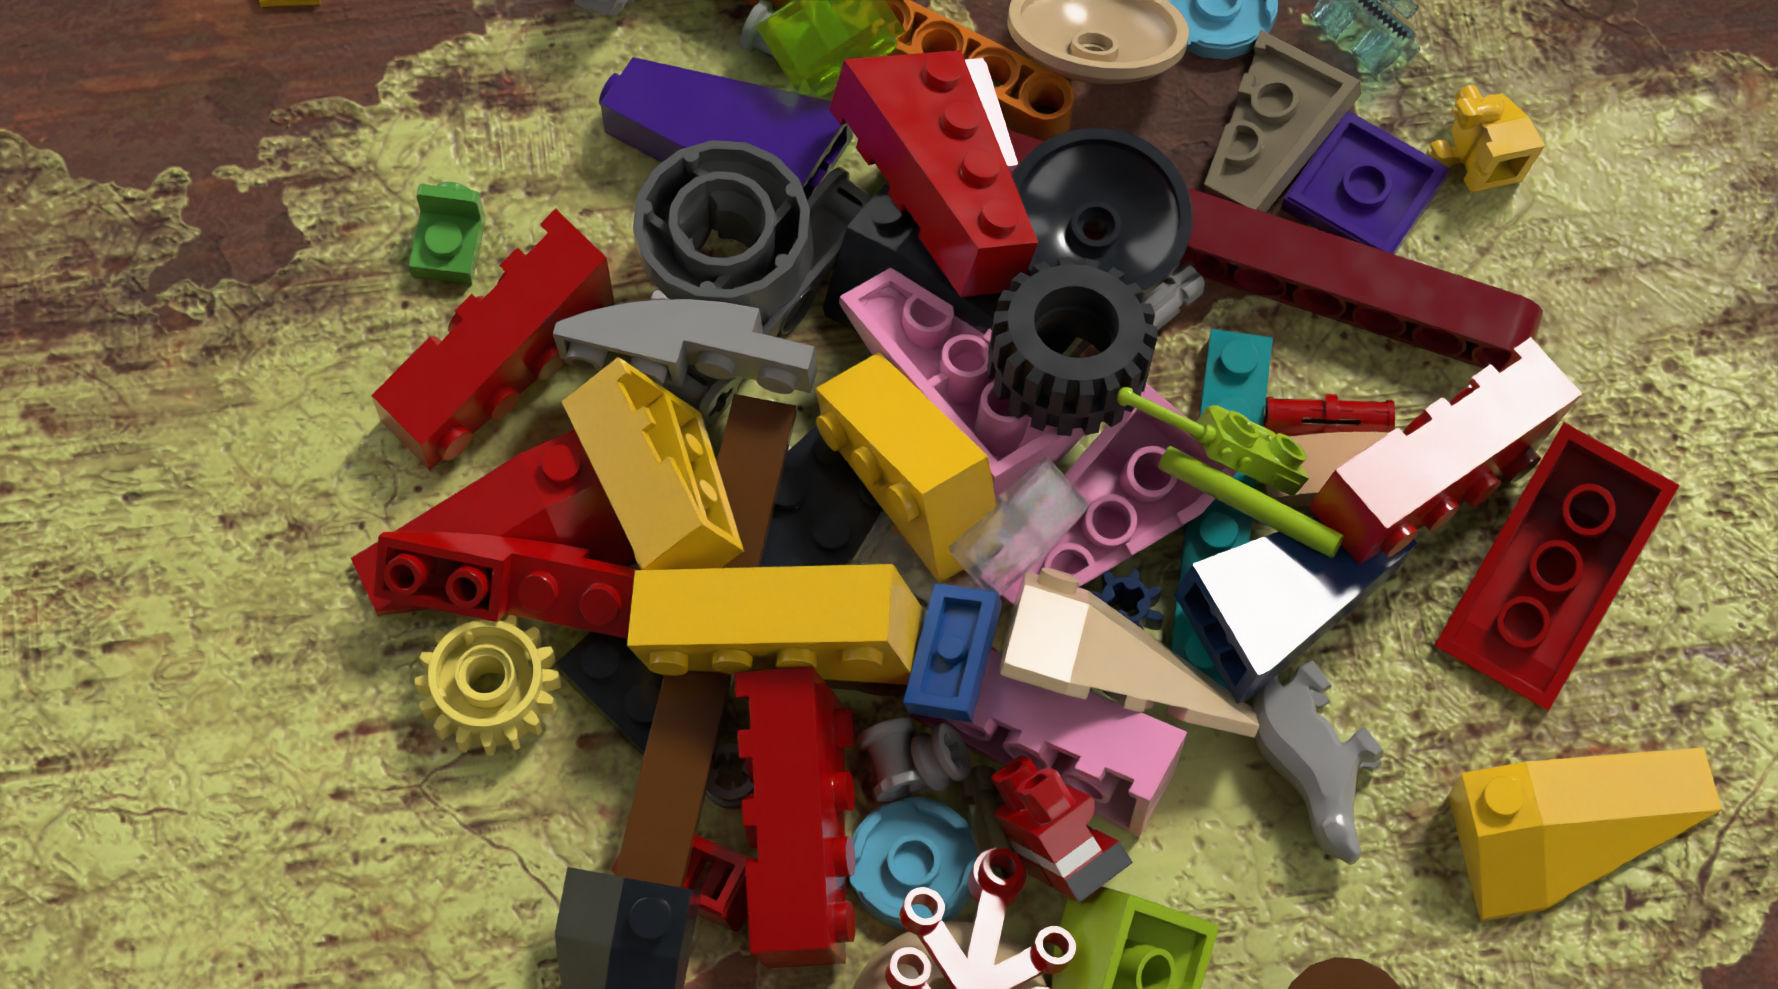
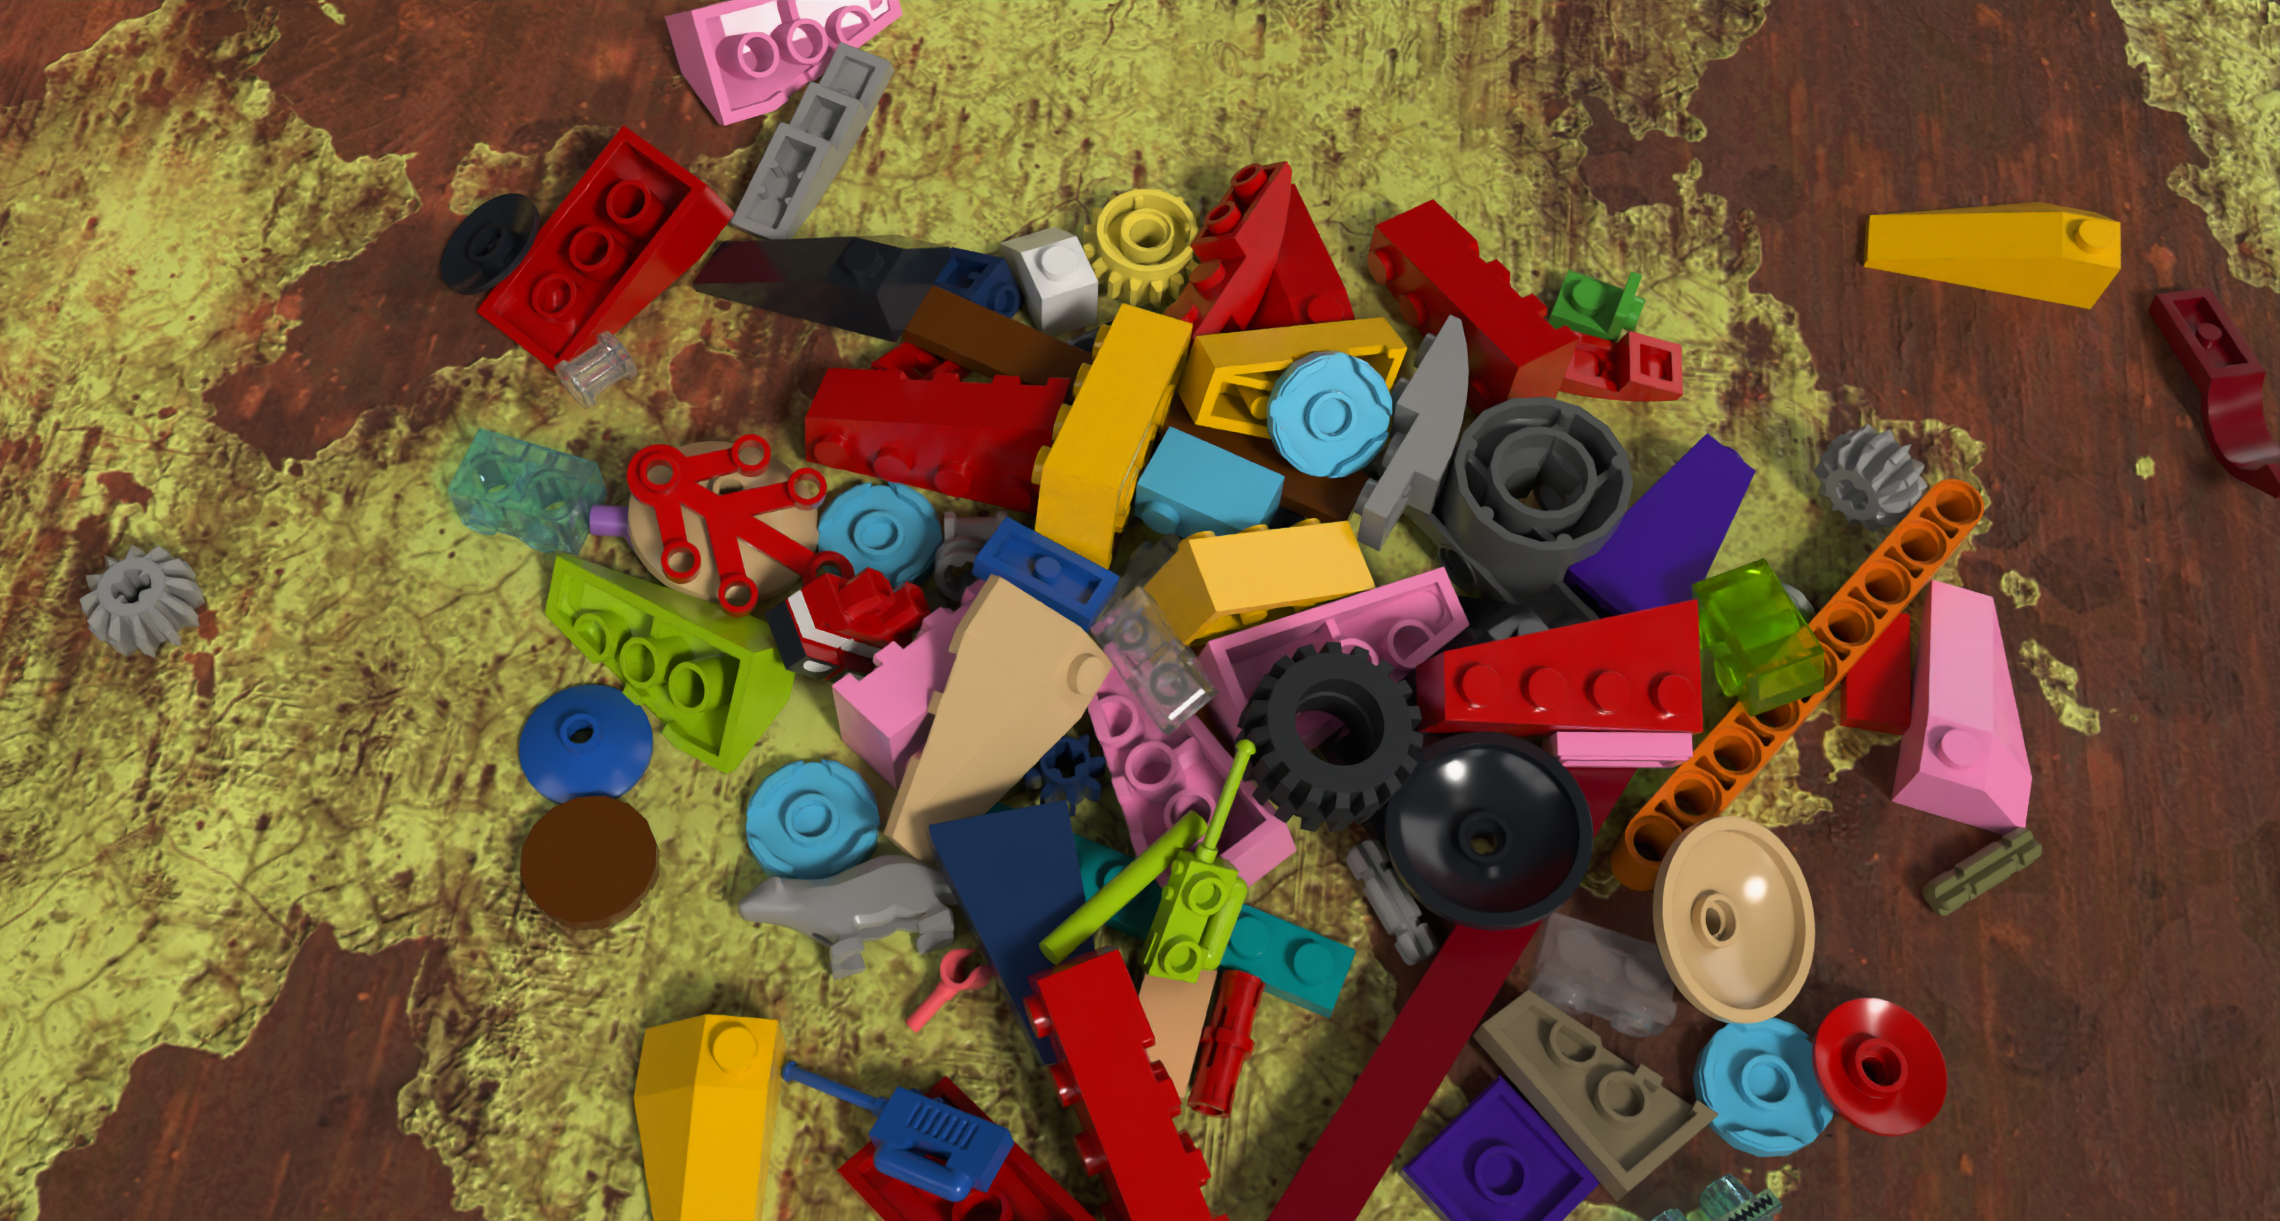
camera: 100 degrees right, 5 degrees down
none -> medium azure tile [746,759,881,880]
none -> blue piece [780,1061,1014,1202]
none -> coral hand [905,948,993,1033]
none -> dark blue bracket [933,247,1025,319]
none -> white slope [1000,227,1098,337]
none -> medium azure brick [1134,426,1285,538]
none -> medium azure tile [1267,351,1392,478]
none -> clear bracket [1527,912,1677,1037]
none -> red slope [1559,330,1683,402]

